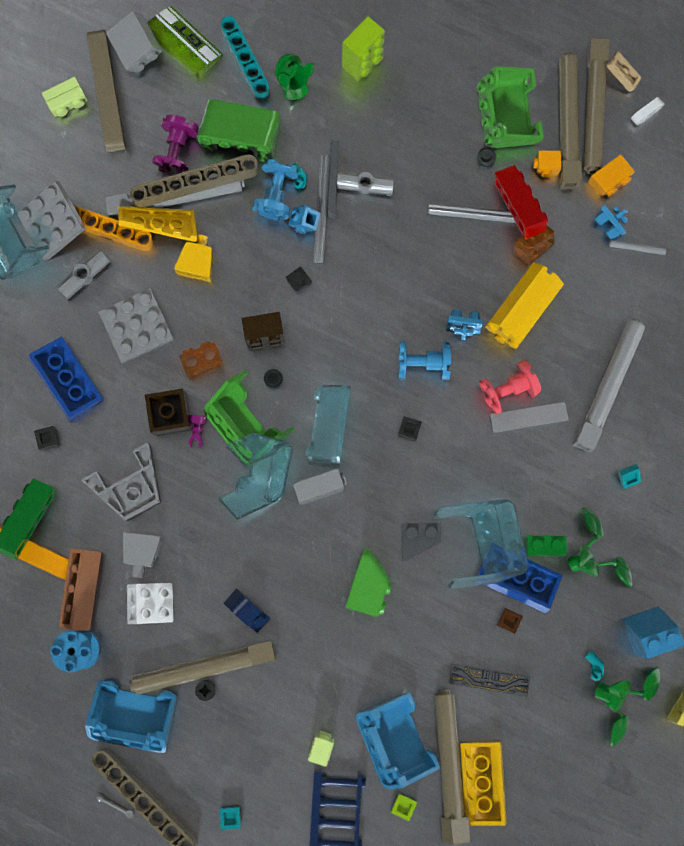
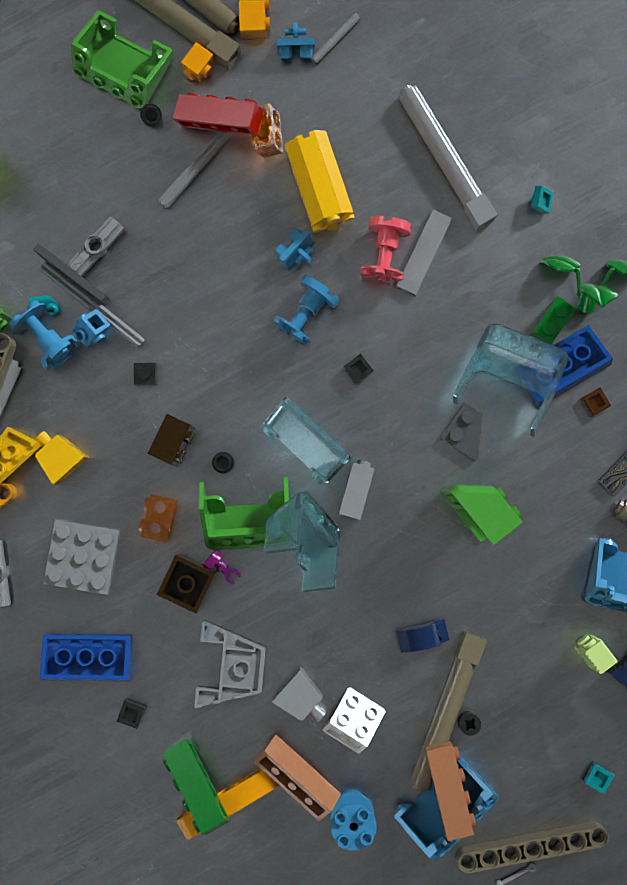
camera: 50 degrees left, 5 degrees up
none -> nougat brick [425,741,476,841]

